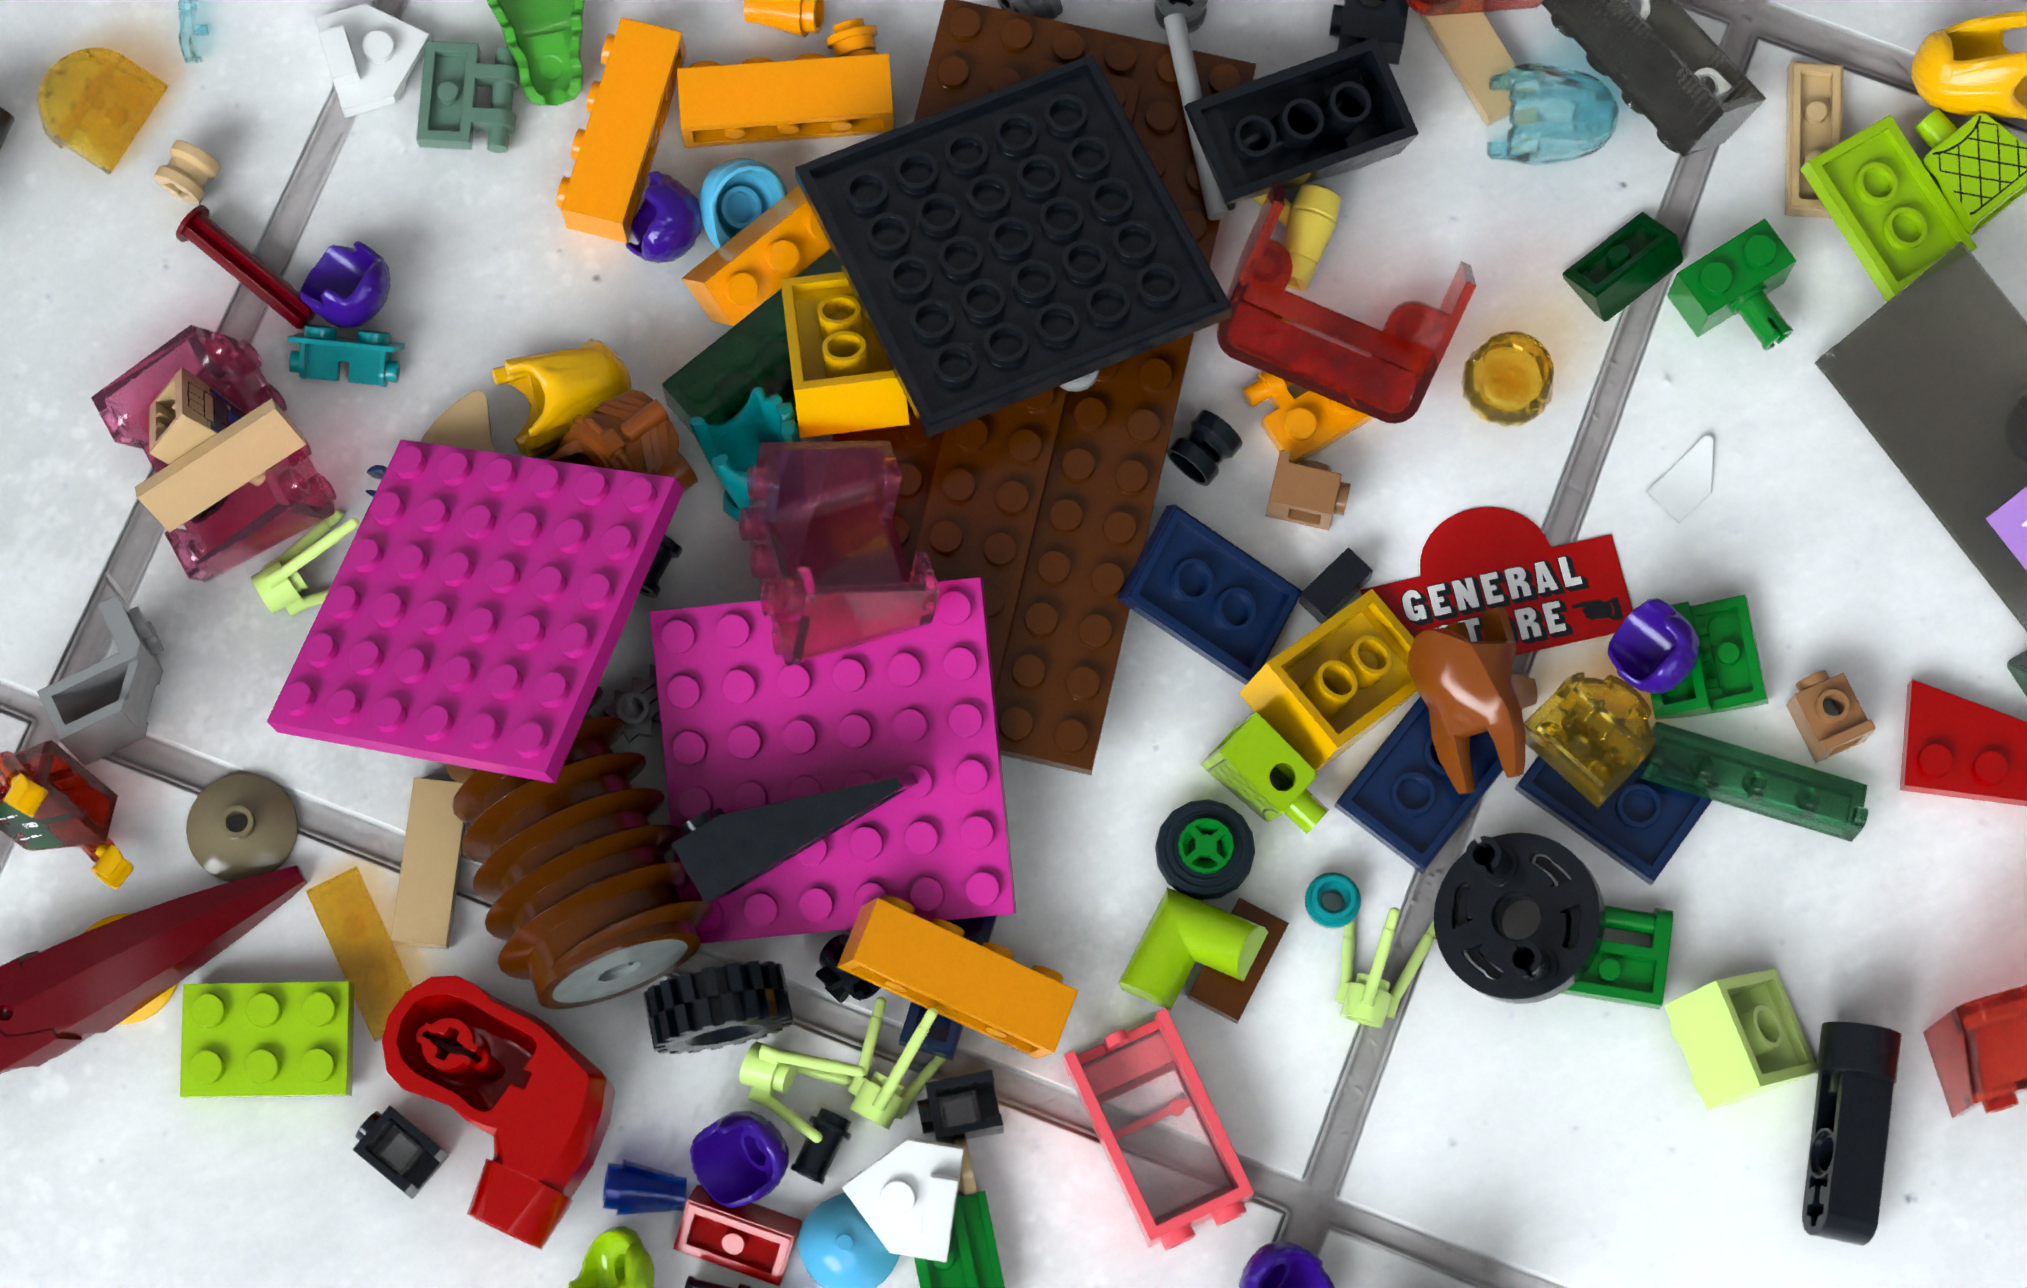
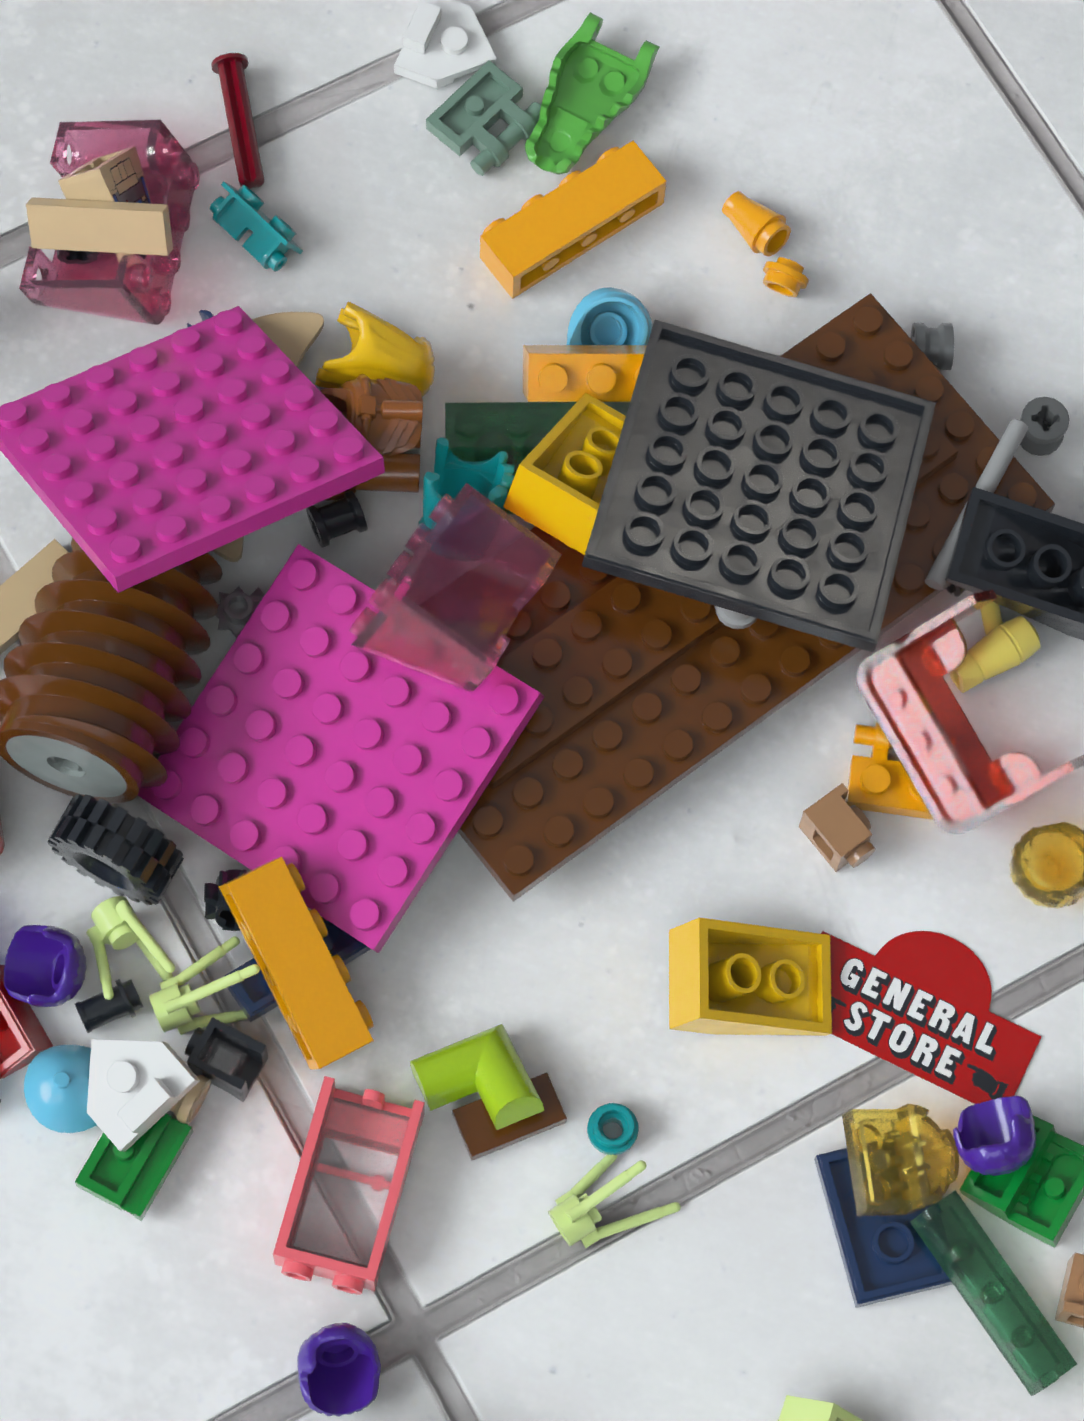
camera: 35 degrees right, 5 degrees down
tan wheel [153,140,222,205] -> none
yellowish green plant [251,509,359,617] -> none
dark purple hair [299,241,390,328] -> none
dark purple hair [626,171,702,263] -> none
black slope [671,773,918,904] -> none
light orange brick [677,50,895,148] -> none
dark blue tile [1117,504,1302,685] -> none
black wheel [1155,799,1255,900] -> none
black wheel [1167,410,1243,486] -> none
lime torso [1200,712,1329,834] -> none
black piece [1298,547,1373,624] -> none
dark blue tile [1334,696,1504,874] -> none
dark orange piece [1407,607,1538,795] -> none
black piece [1434,833,1605,1004] -> none
green plate [1561,905,1673,1009] -> none

